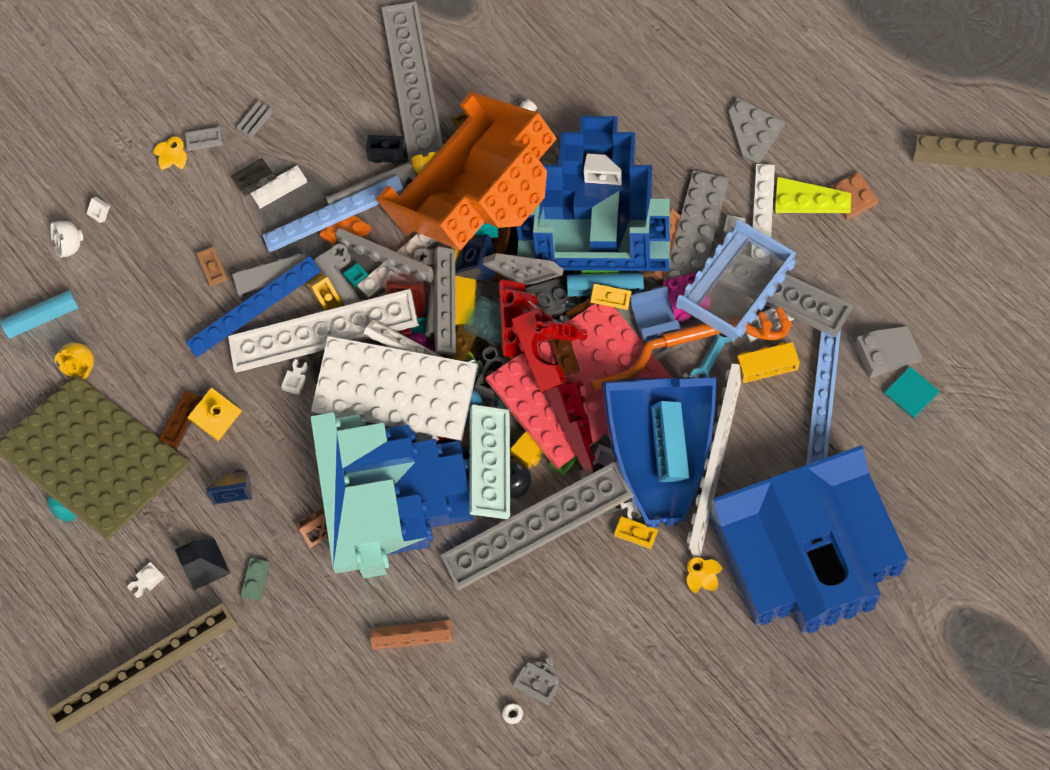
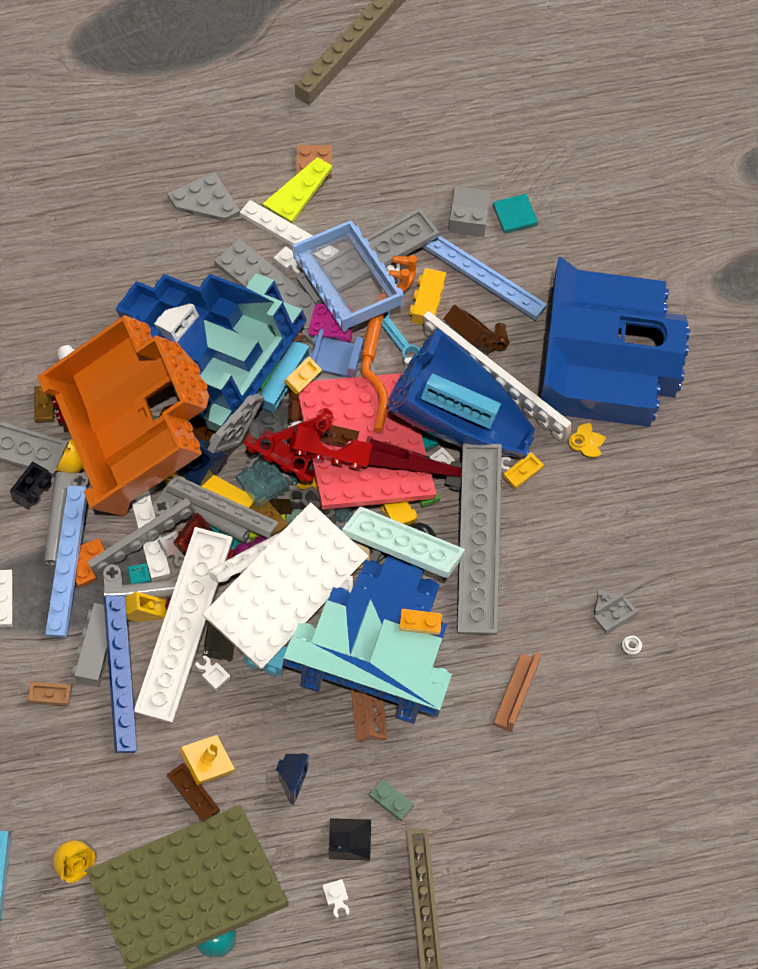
camera: 70 degrees left, 5 degrees down
none -> light orange plate [399,609,442,635]
none -> reddish brown window [443,304,500,353]
none -> reddish brown cone [494,323,510,351]

